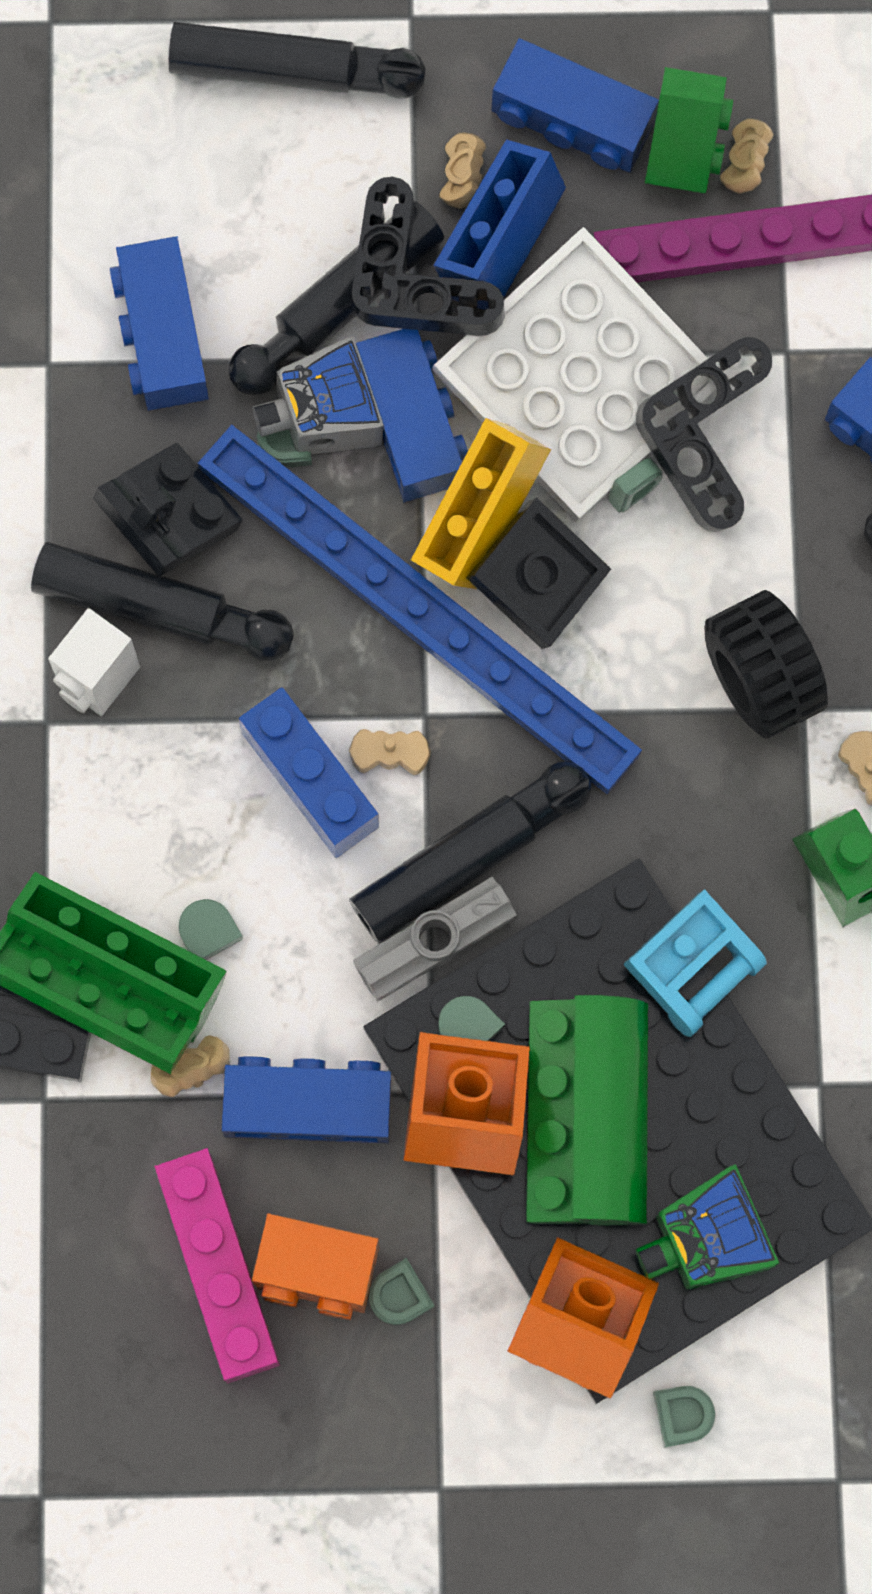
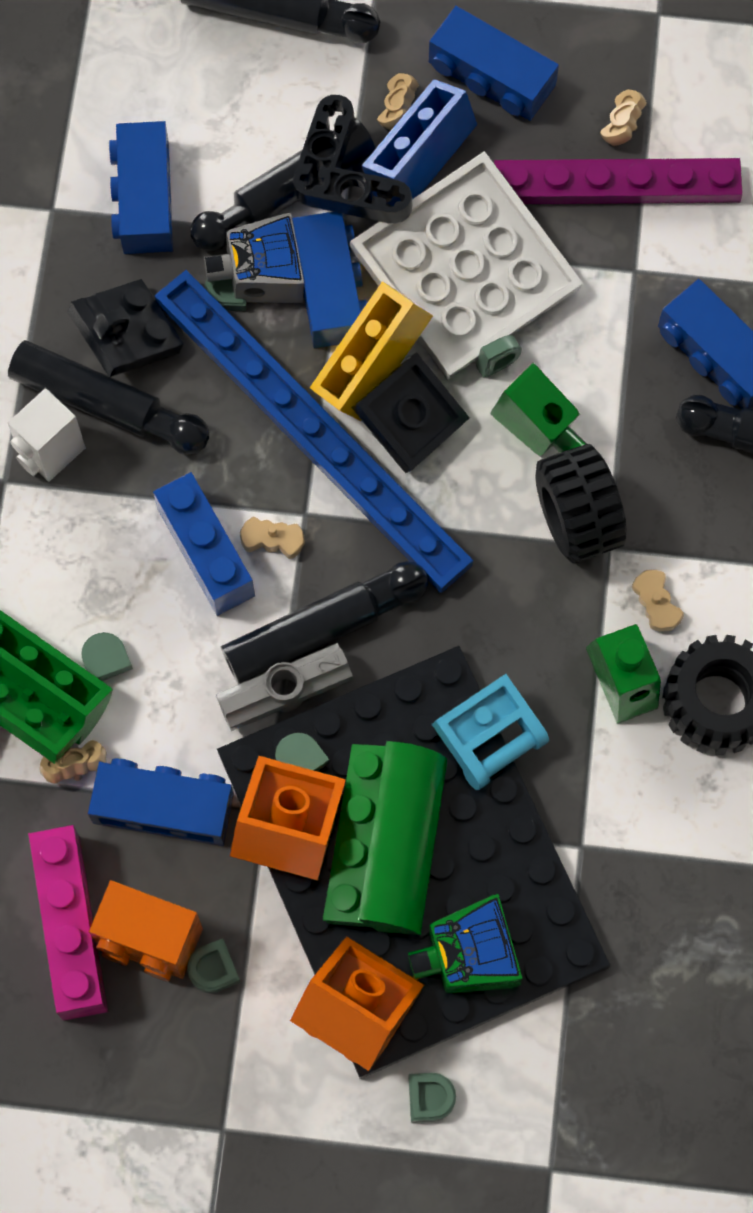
camera: 10 degrees right, 5 degrees down
black beam [636,337,772,531] -> none
green brick [645,67,734,194] -> none
none -> green torso [490,363,587,456]

